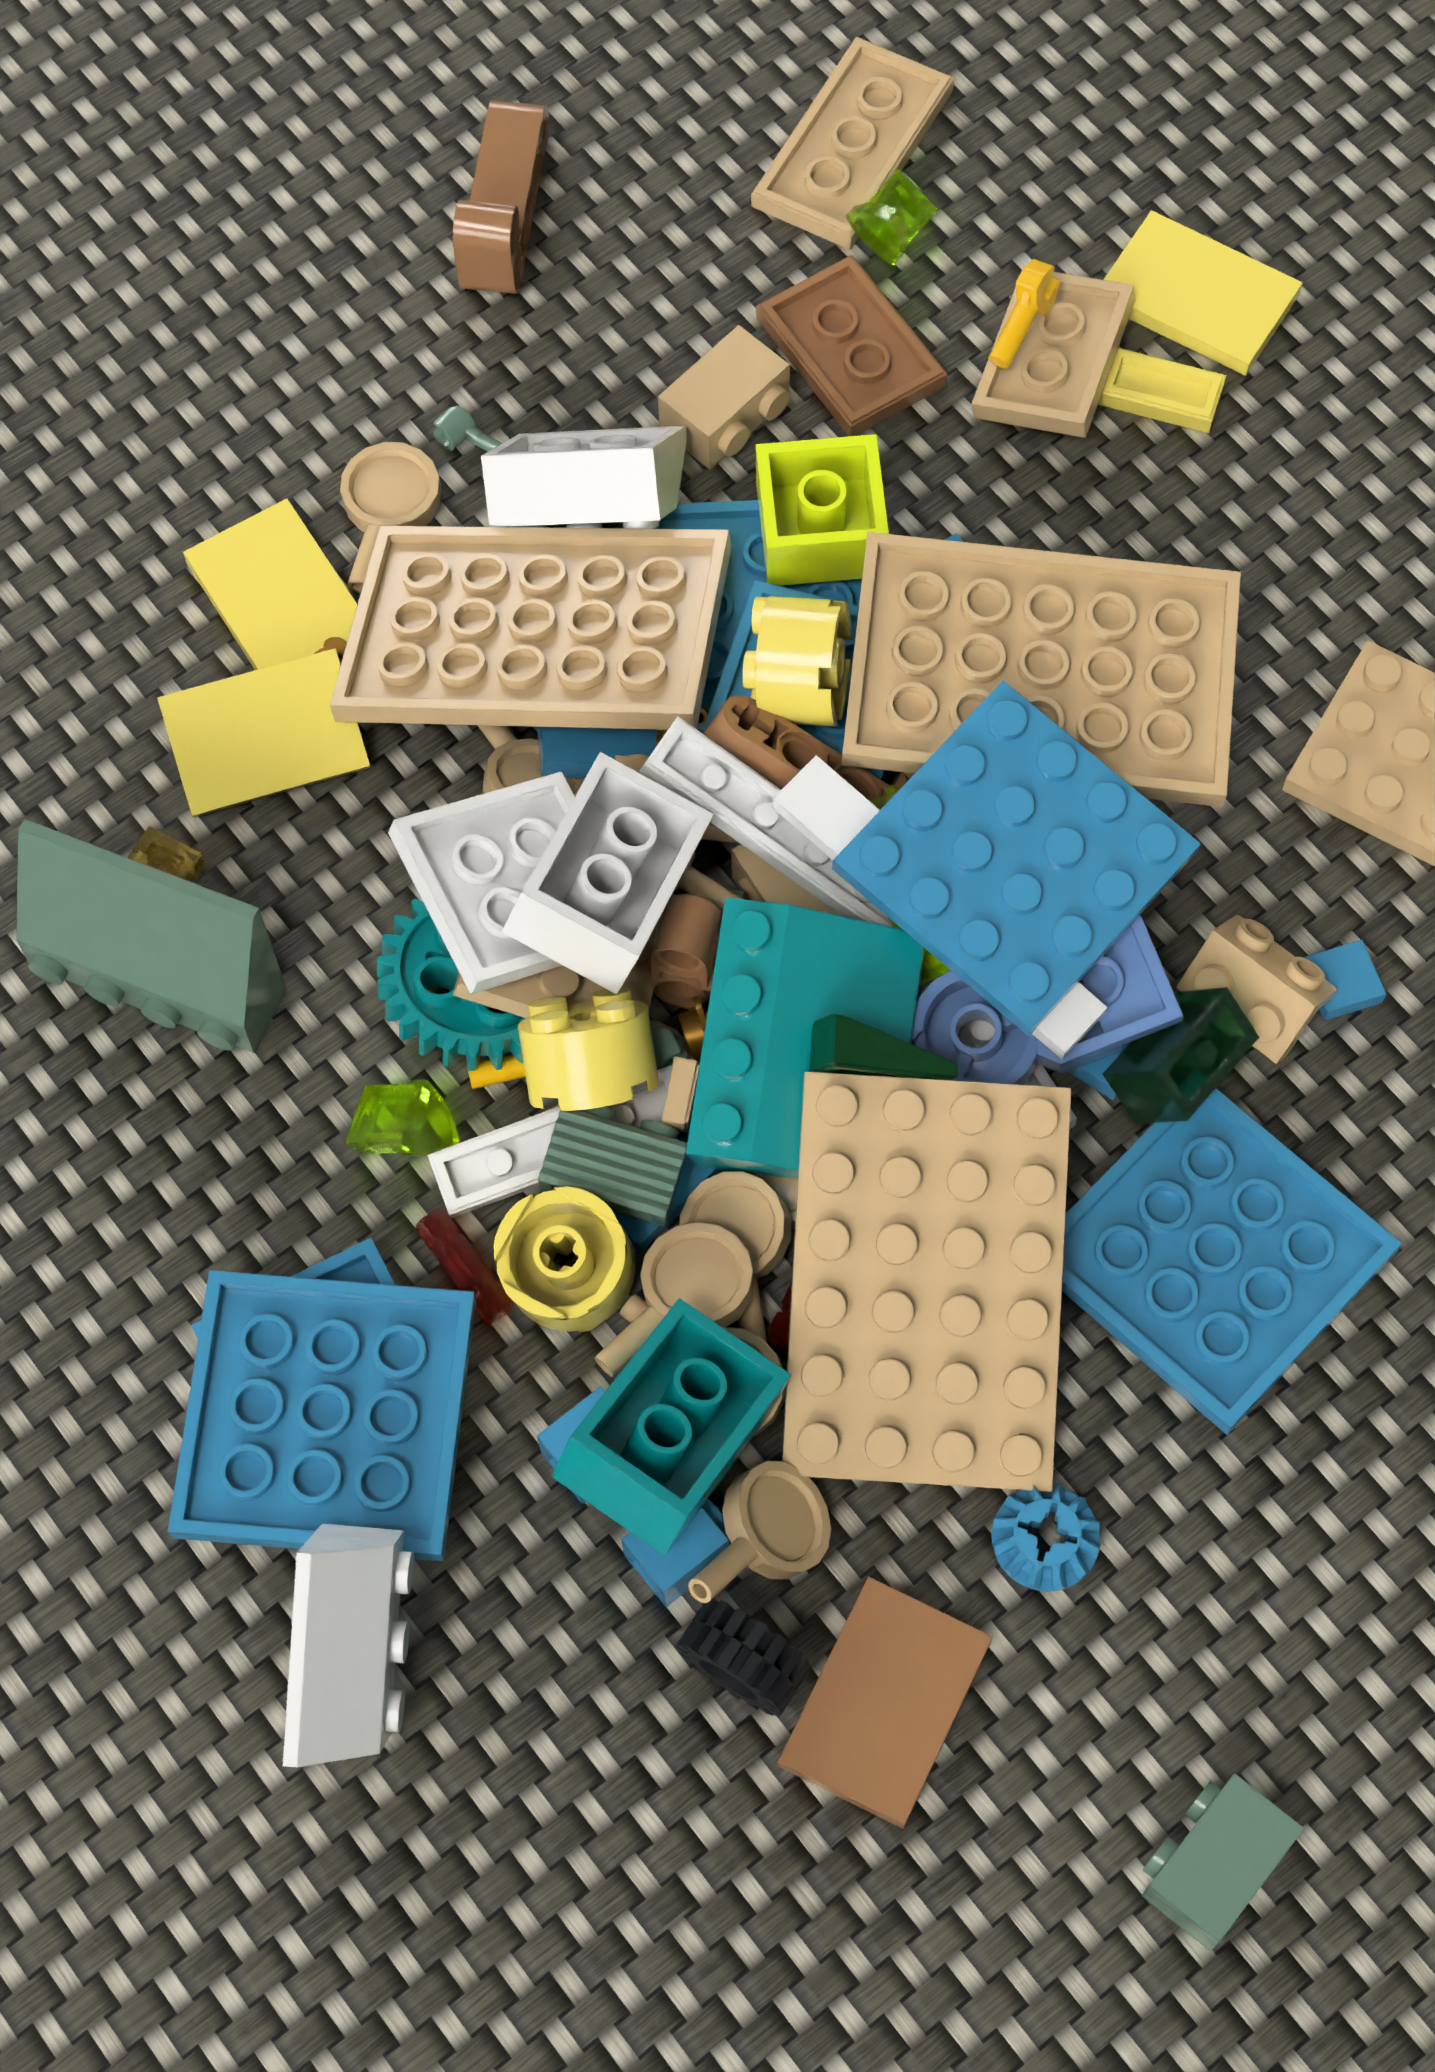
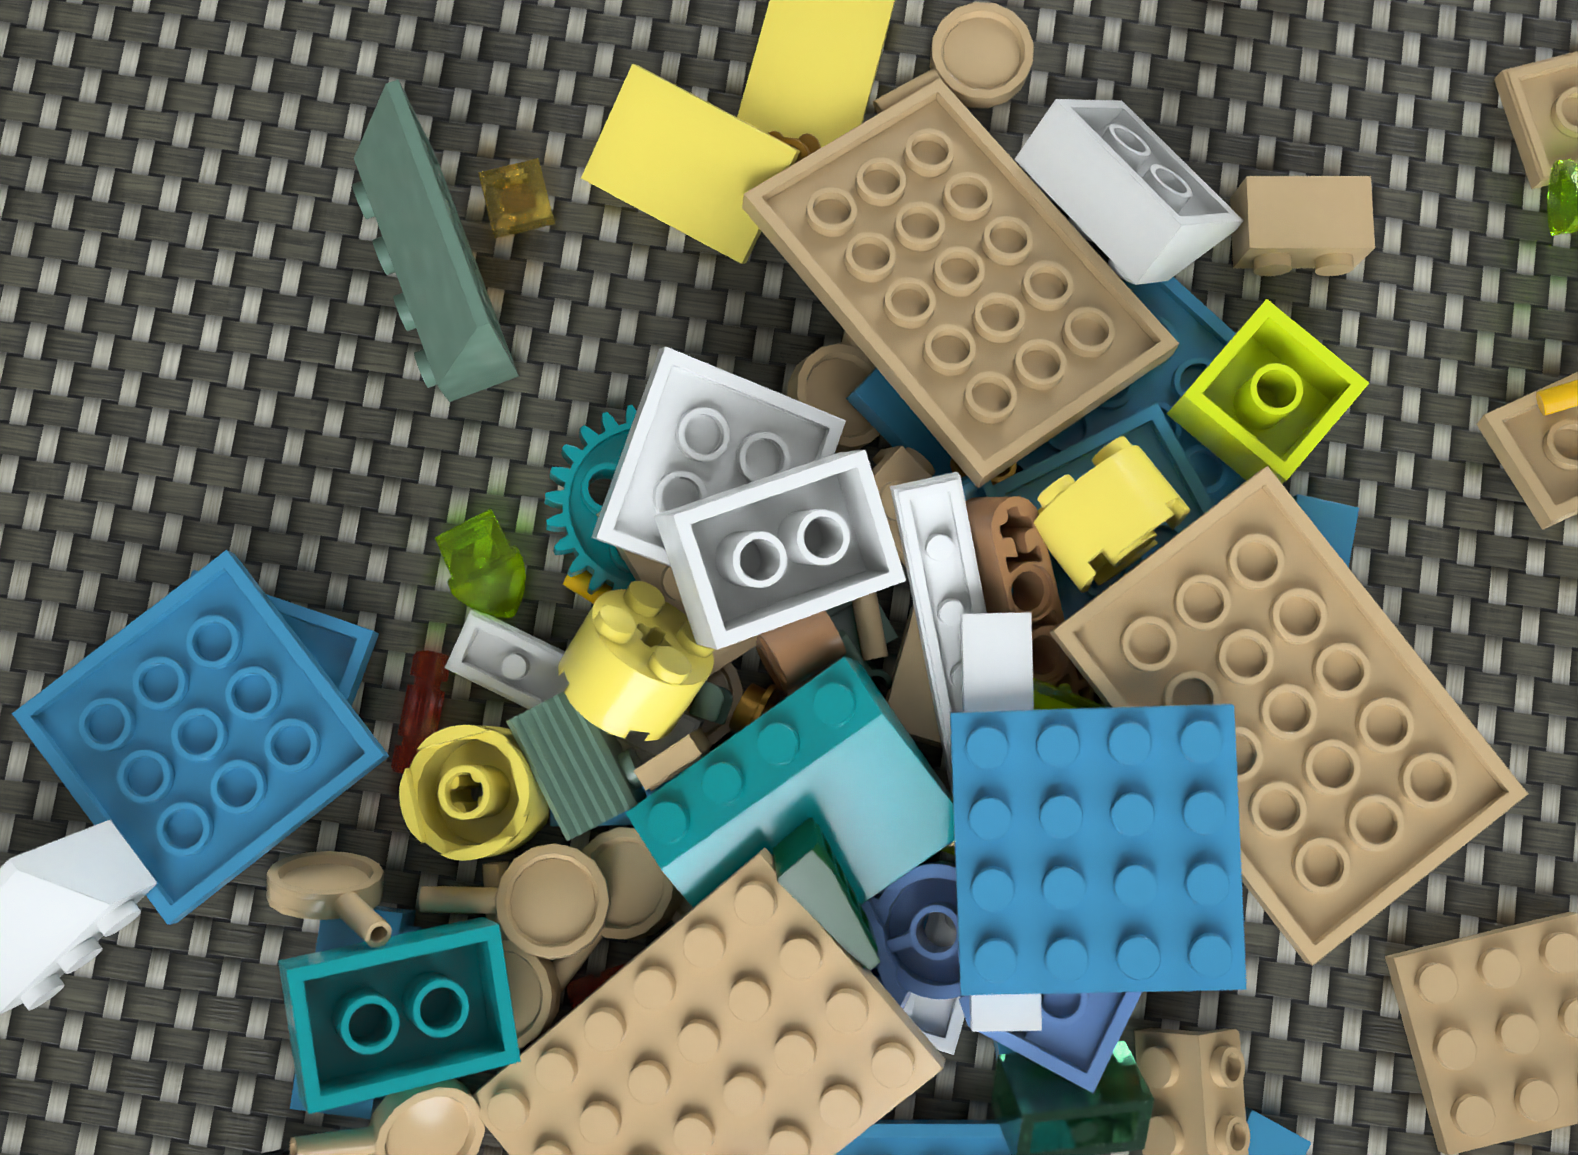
camera: 40 degrees right, 15 degrees up
sand green hand [433,406,502,452] -> none
medium nougat tile [756,255,948,436] -> none
none -> tan piece [266,851,392,947]

